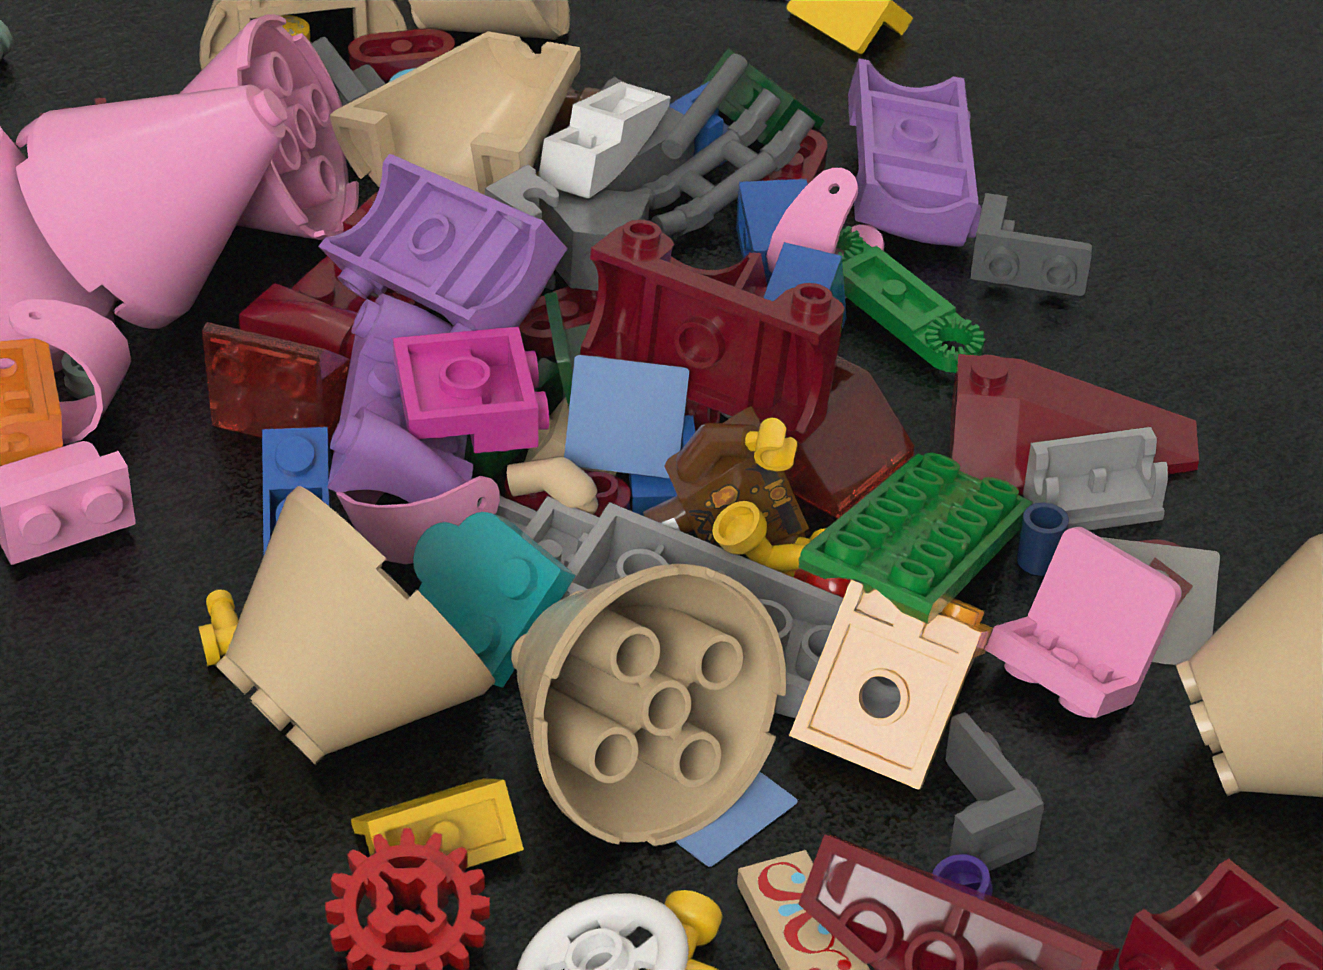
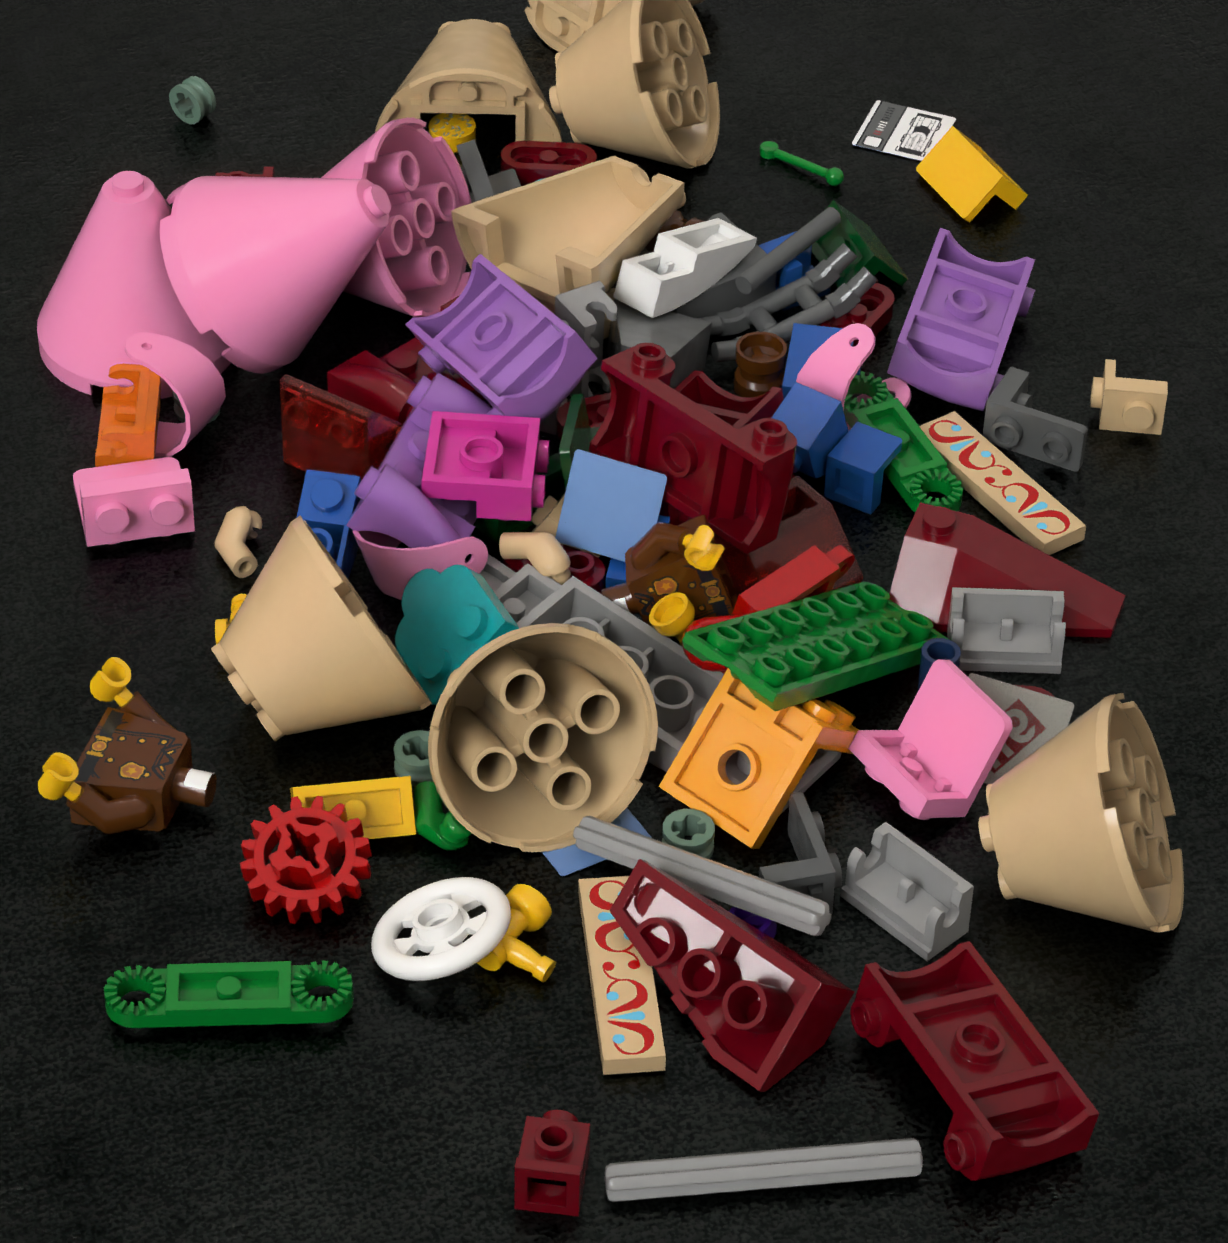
camera: 15 degrees right, 0 degrees up
none -> reddish brown torso [38,657,217,834]
none -> tan arm [214,506,263,578]
none -> sand green bush [394,730,433,786]
none -> green arm [414,781,472,851]
none -> light grey axle [573,816,832,936]
none -> sand green bush [662,809,715,859]
none -> red piece [682,545,855,672]
none -> reddish brown wheel [734,332,787,398]
none -> green hinge [760,141,844,186]
none -> blue panel [824,422,902,515]
none -> light grey hinge [840,822,974,961]
none -> tan tile [919,411,1086,555]
none -> tan bracket [1090,359,1168,435]

